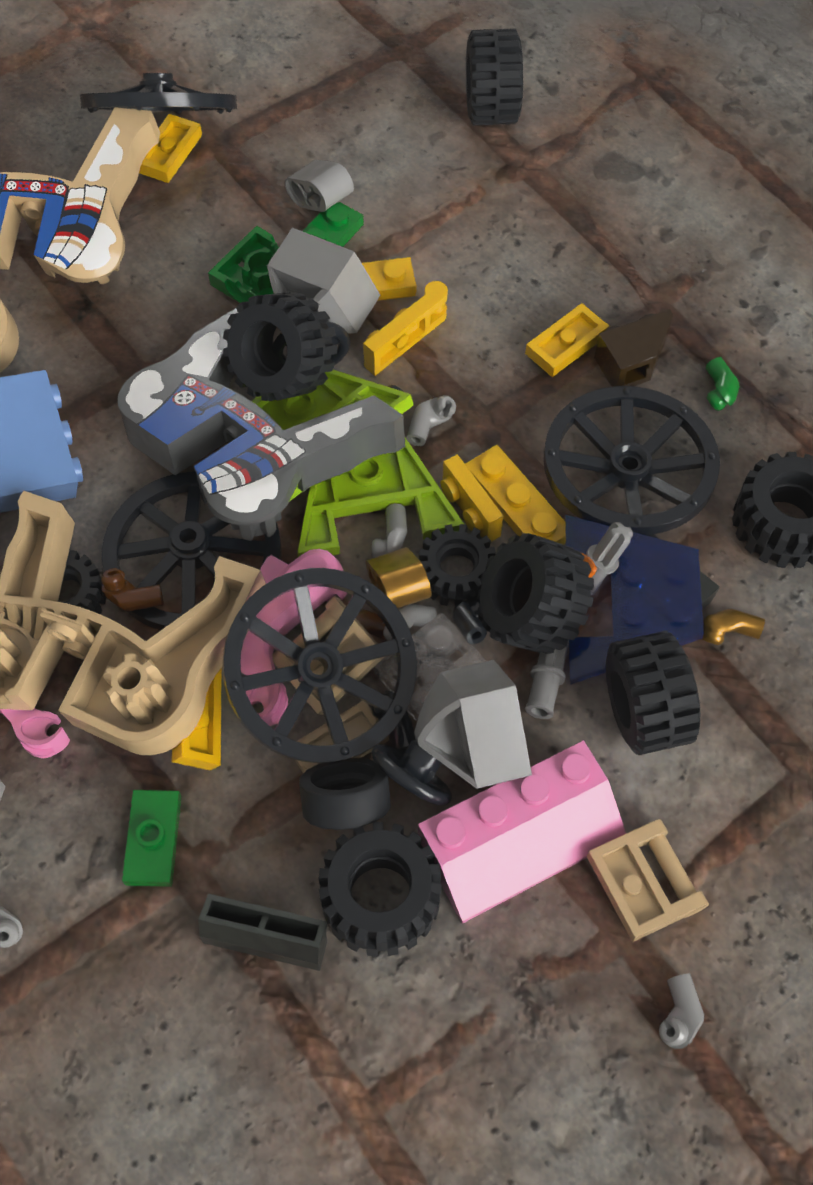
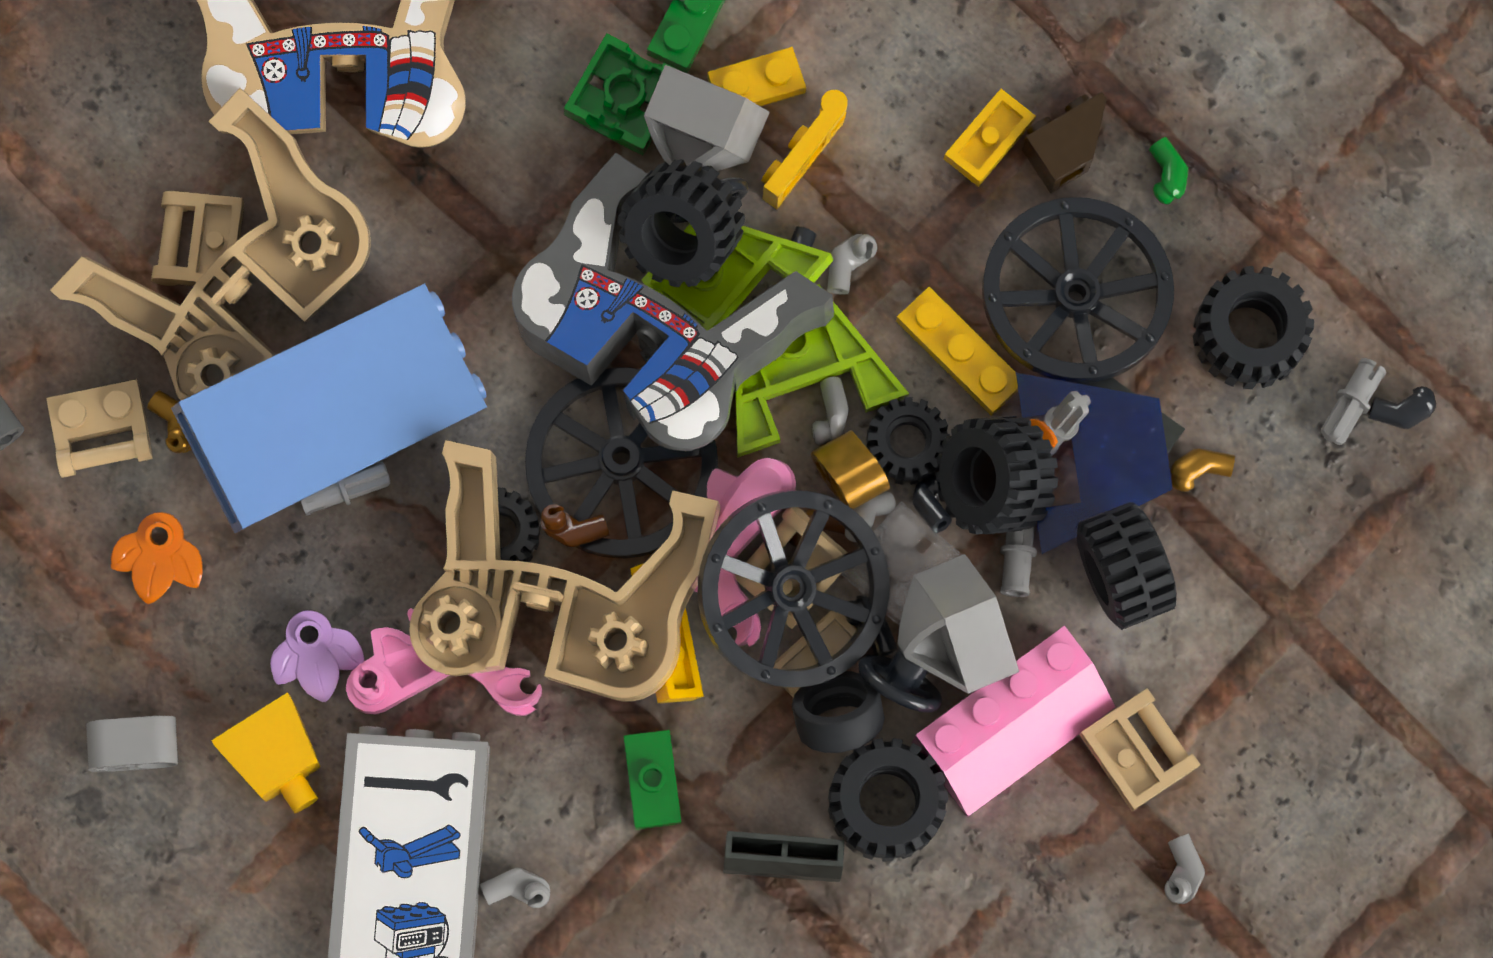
camera: 15 degrees left, 15 degrees up
yellow plate [440,454,503,542] -> none

